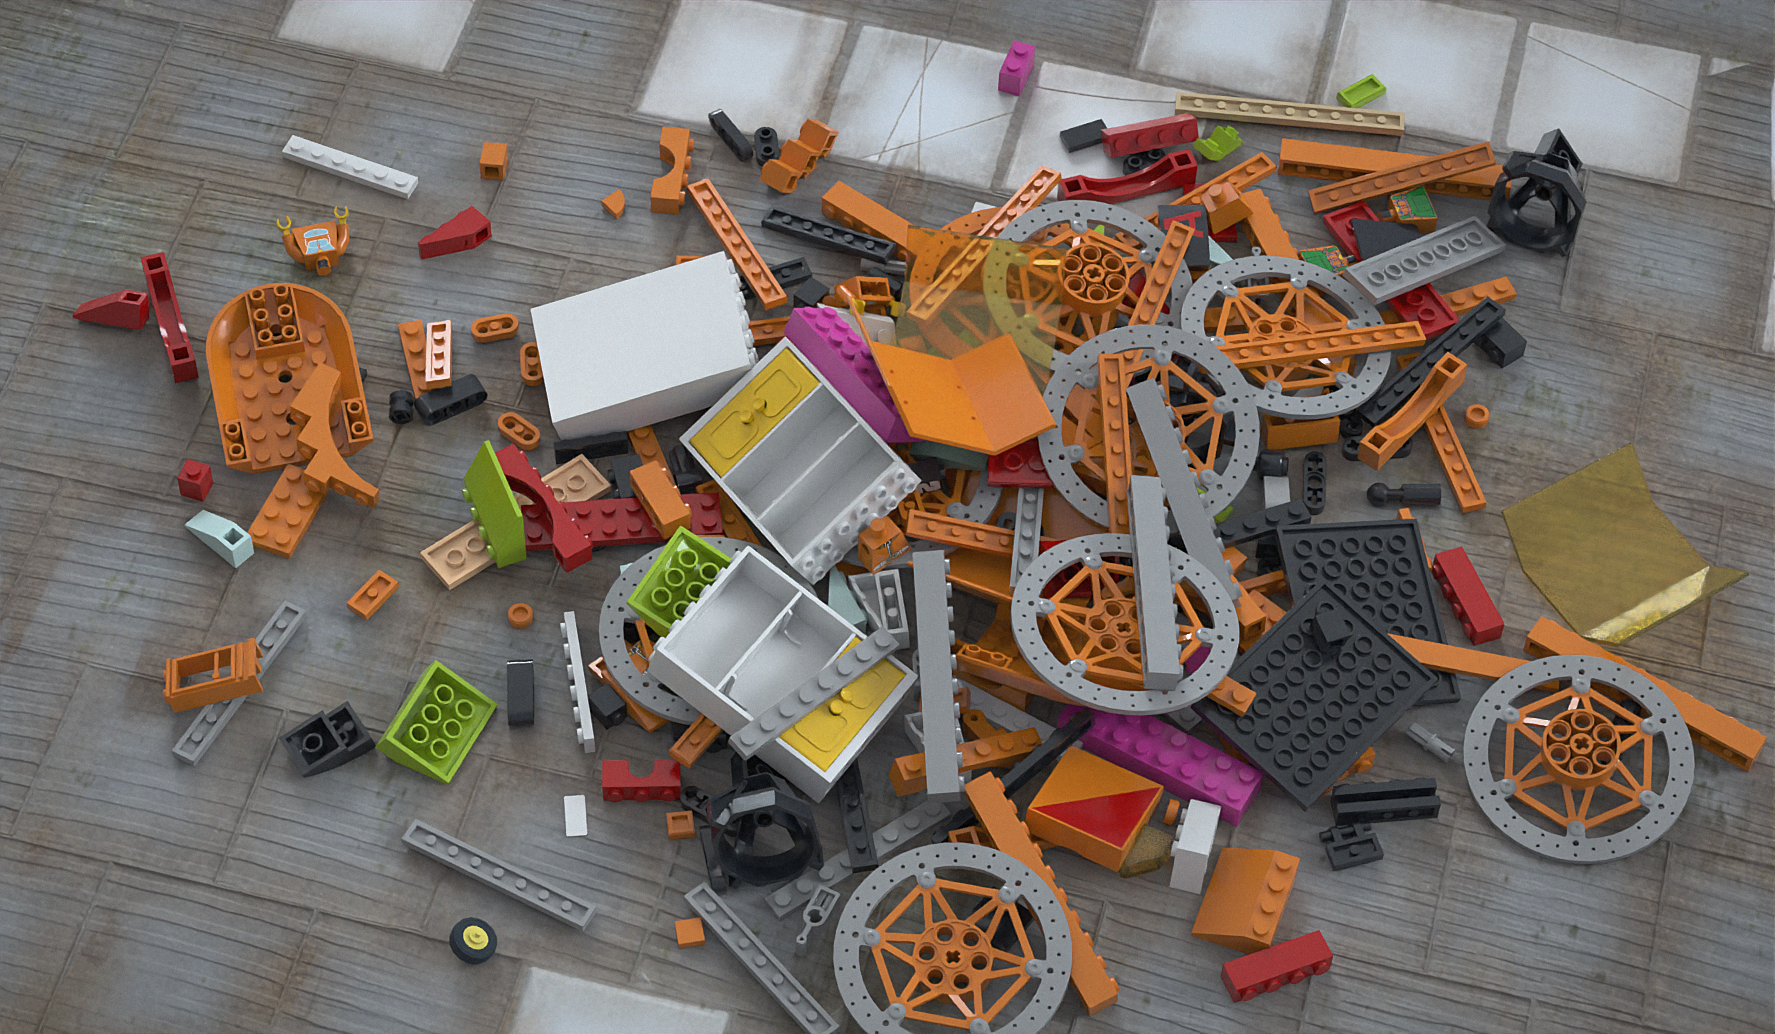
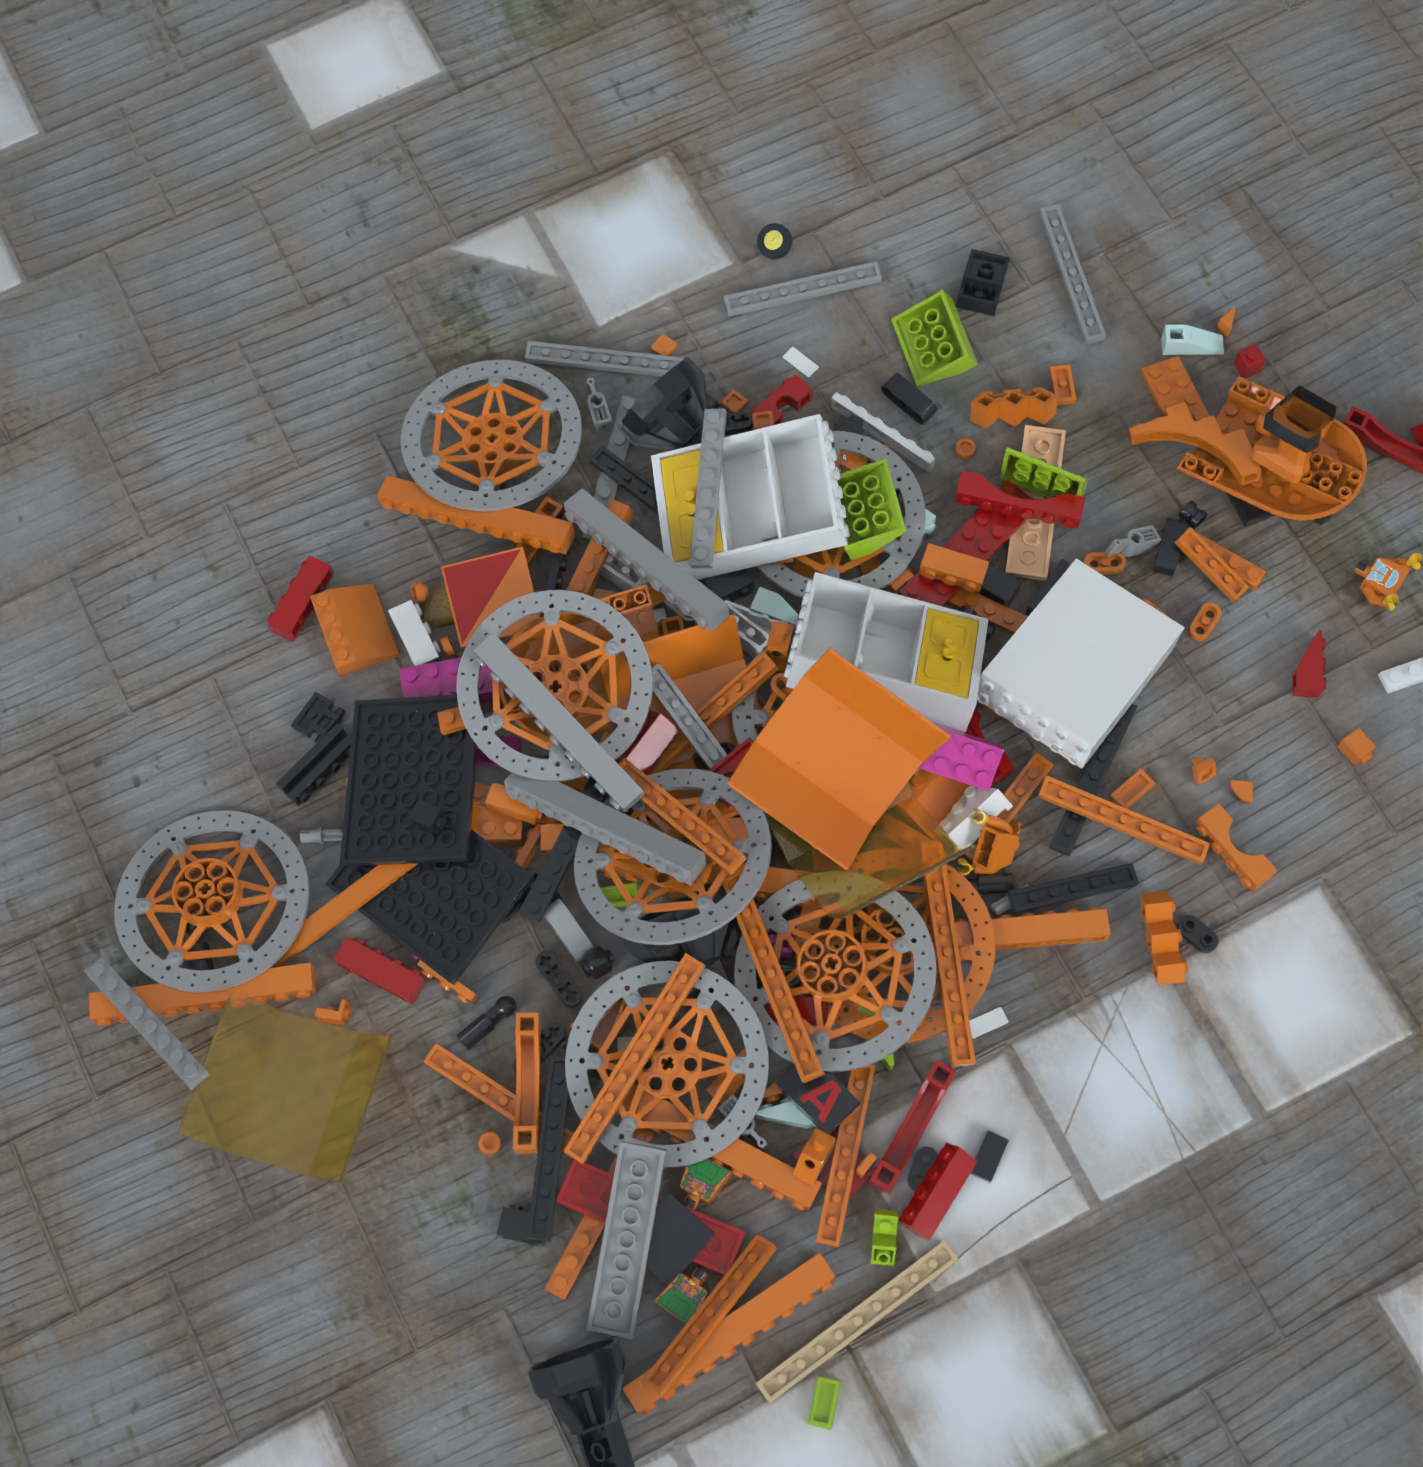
camera: 145 degrees right, 15 degrees up
orange door [163,638,263,713] -> none
black beam [708,109,754,162] -> none
black brick [793,277,830,308] -> none
dark pink brick [998,40,1035,96] -> none
none -> light grey plate [84,957,209,1090]
none -> orange bracket [315,999,352,1026]
none -> orange plate [411,581,429,606]
none -> orange tile [856,1153,877,1179]
none -> orange brick [970,387,1058,429]
none -> light grey piece [1104,525,1161,557]
none -> orange tile [1191,755,1216,786]
none -> orange slope [1216,308,1235,339]
none -> orange piece [1250,385,1336,483]

